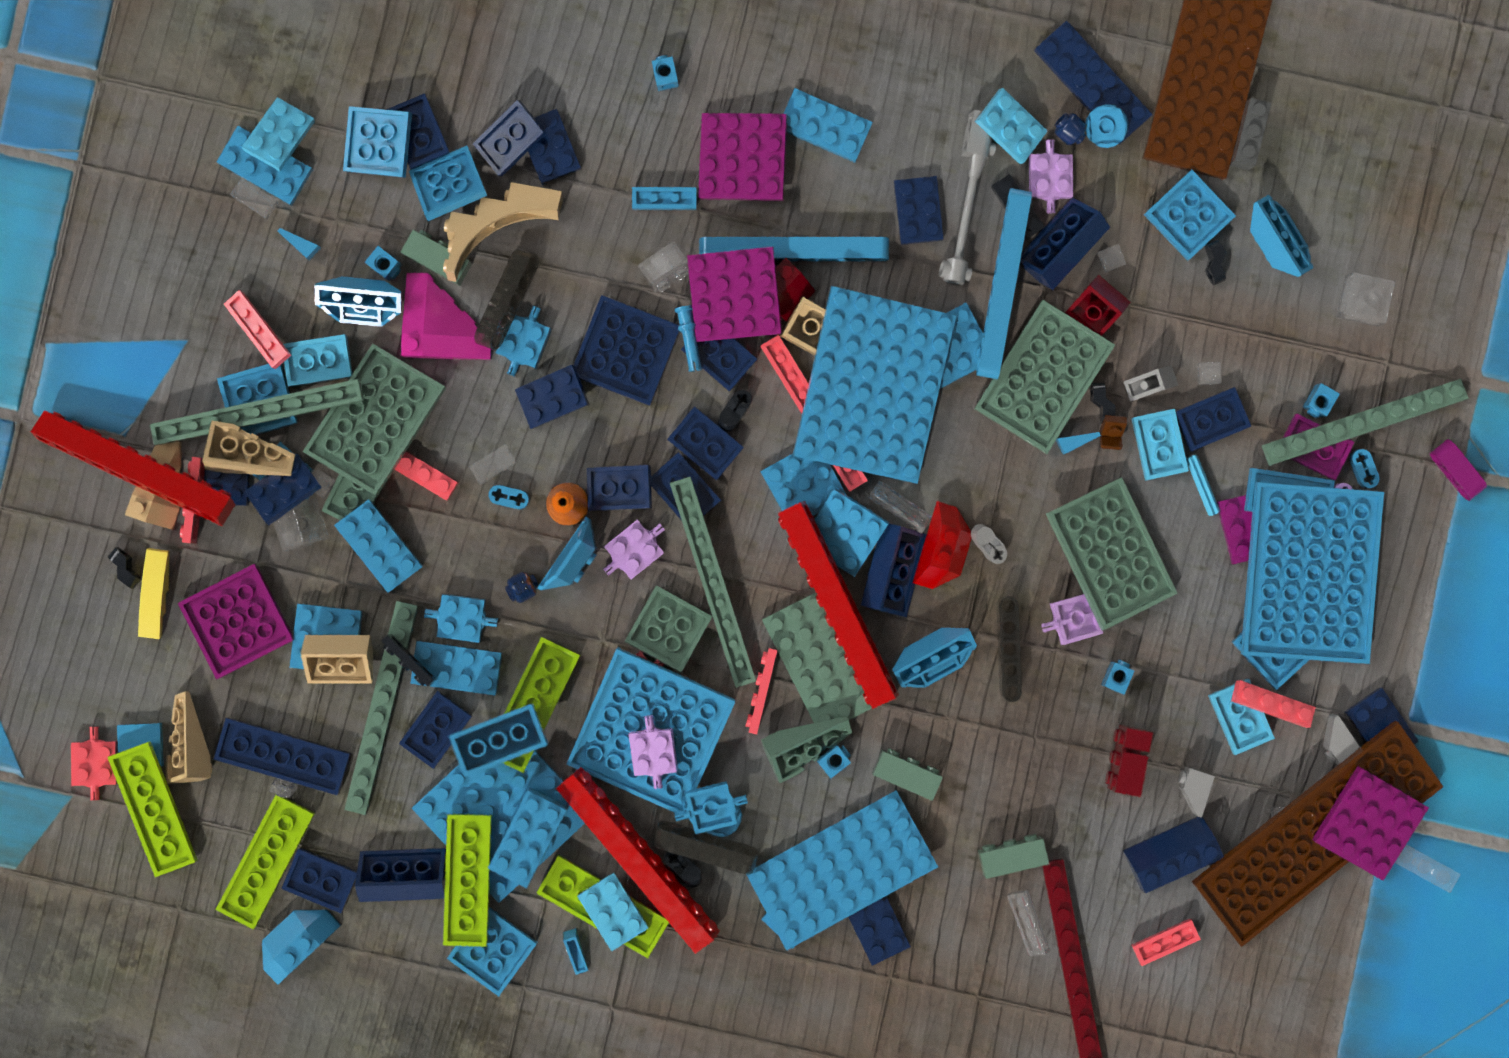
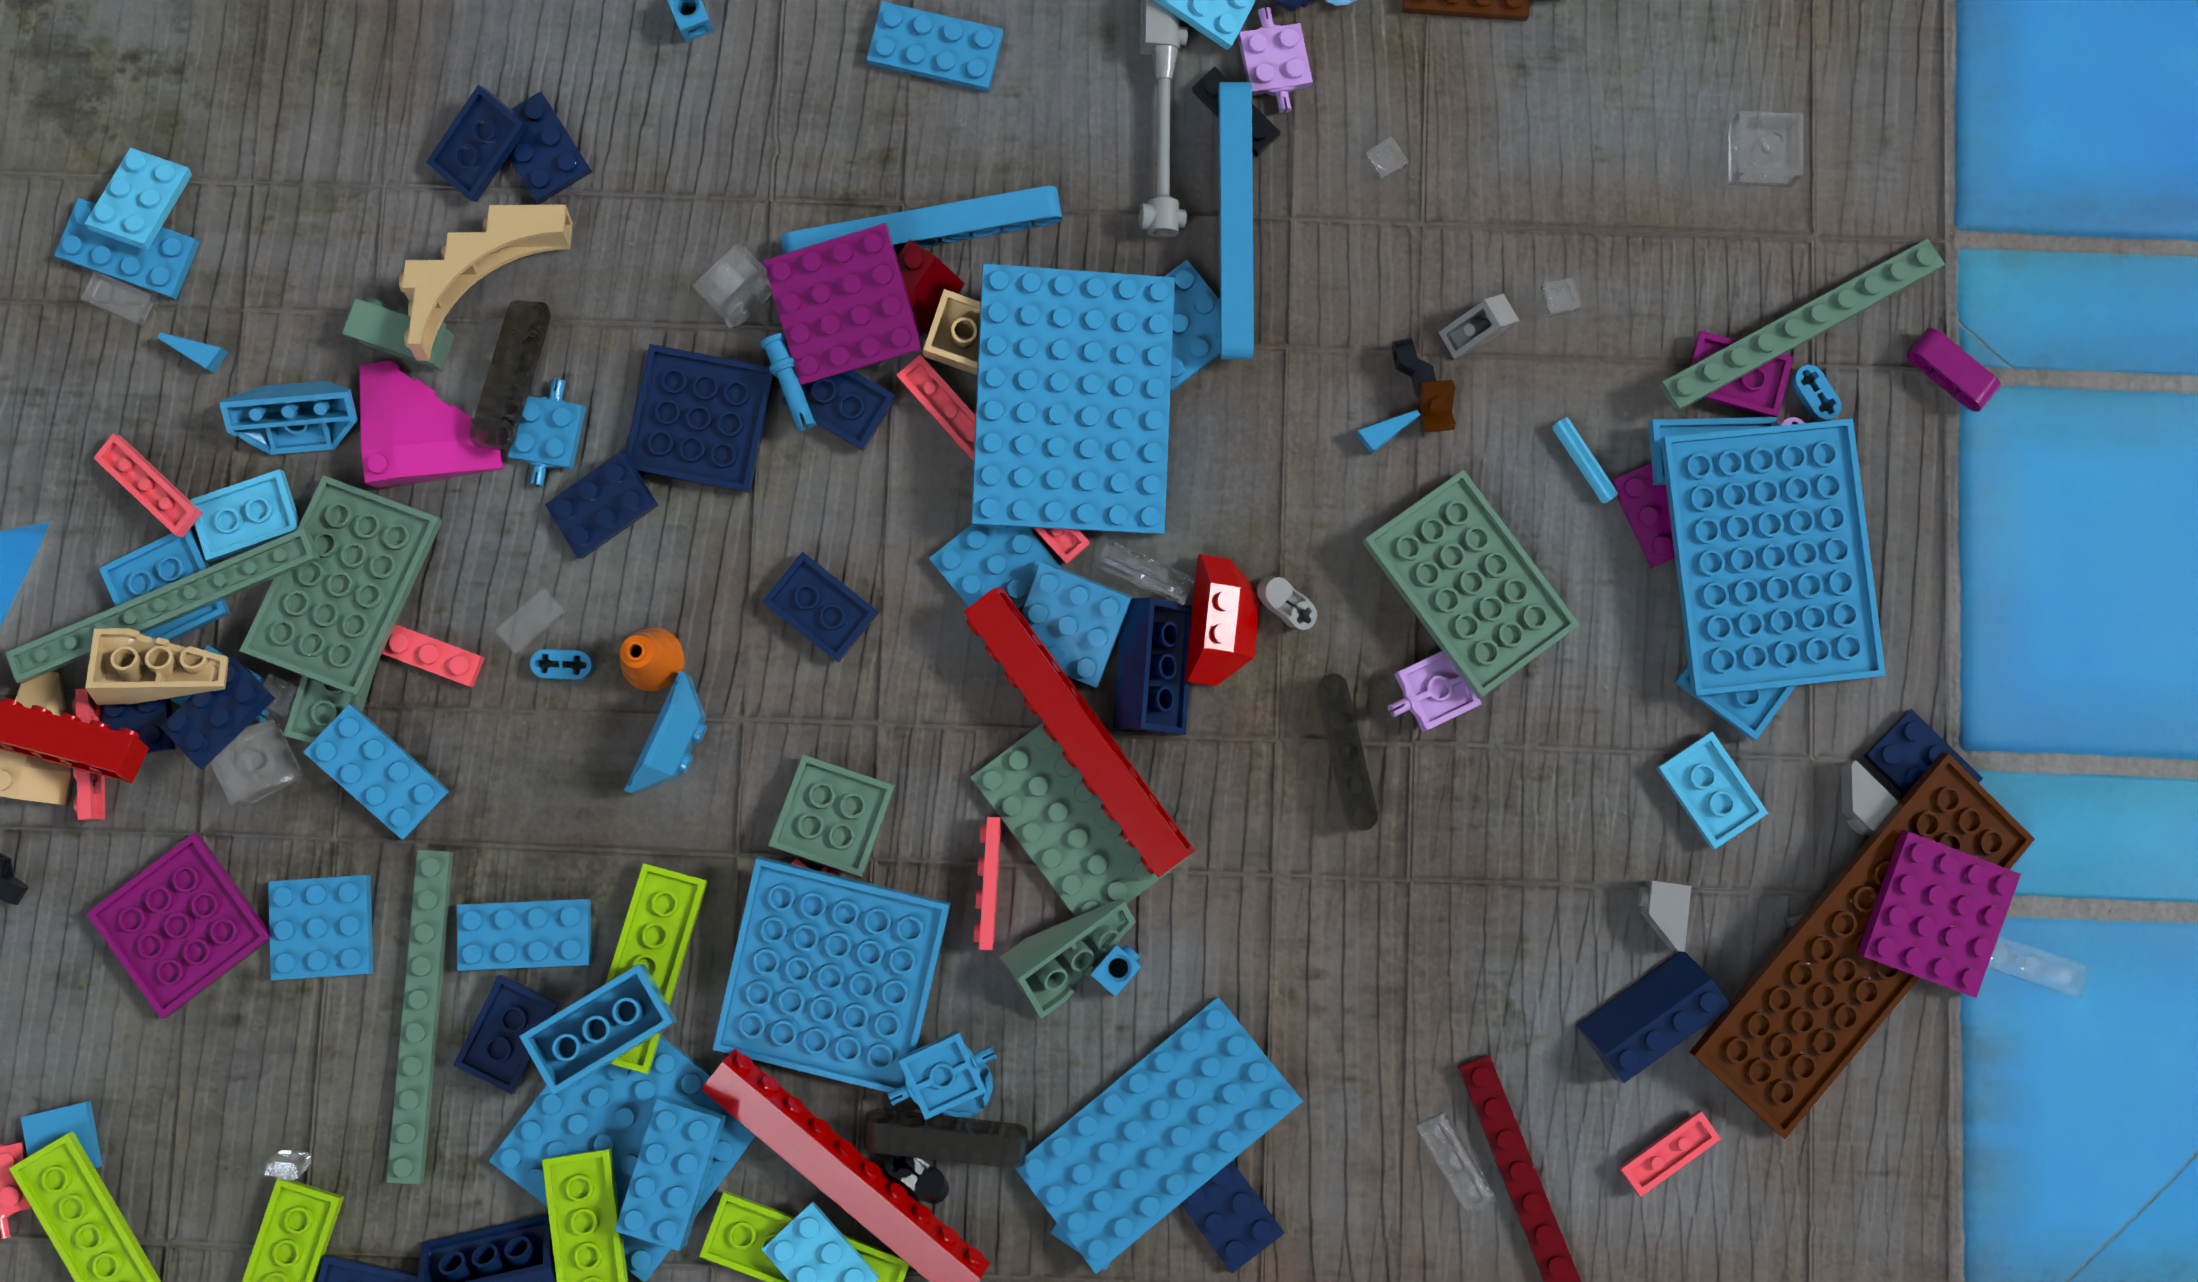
camera: 10 degrees left, 5 degrees down
light yellow slope [138,548,169,639] -> none
tan wedge [166,691,212,784] -> none
dark blue plate [213,718,351,795] -> none
tan slope [301,635,373,683] -> none
dark azure plate [343,106,412,178] -> none
dark azure brick [365,246,402,281] -> none
black plate [382,634,437,687] -> none
dark blue plate [386,93,450,170] -> none
dark azure plate [409,146,487,221] -> none
dark azure plate [424,594,498,643] -> none
dark blue head [505,572,538,603] -> none
dark blue plate [586,465,652,511] -> none
lavender plate [603,519,665,579] -> none
lavender plate [629,715,678,789] -> none
dark azure plate [632,187,697,210] -> none
dark blue plate [667,406,744,481] -> none
sand green plate [670,477,756,688] -> none
magenta plate [698,113,787,201] -> none
black piece [718,390,752,431] -> none
sand green brick [872,748,943,801] -> none
dark azure wedge [892,628,977,688] -> none
dark blue plate [894,176,943,245] -> none
sand green plate [974,300,1115,454] -> none
sand green brick [978,834,1049,879] -> none
dark blue slope [1020,197,1110,290] -> none
dark red slope [1065,274,1131,336] -> none
dark azure brick [1101,660,1134,695] -> none
dark red piece [1105,725,1153,797] -> none
medium azure plate [1131,409,1189,481] -> none
dark azure plate [1144,170,1236,261] -> none
dark blue plate [1176,387,1252,452] -> none
black piece [1205,240,1226,285] -> none
coral plate [1231,680,1316,728] -> none
dark azure wedge [1250,195,1313,277] -> none
dark azure brick [1303,383,1340,419] -> none

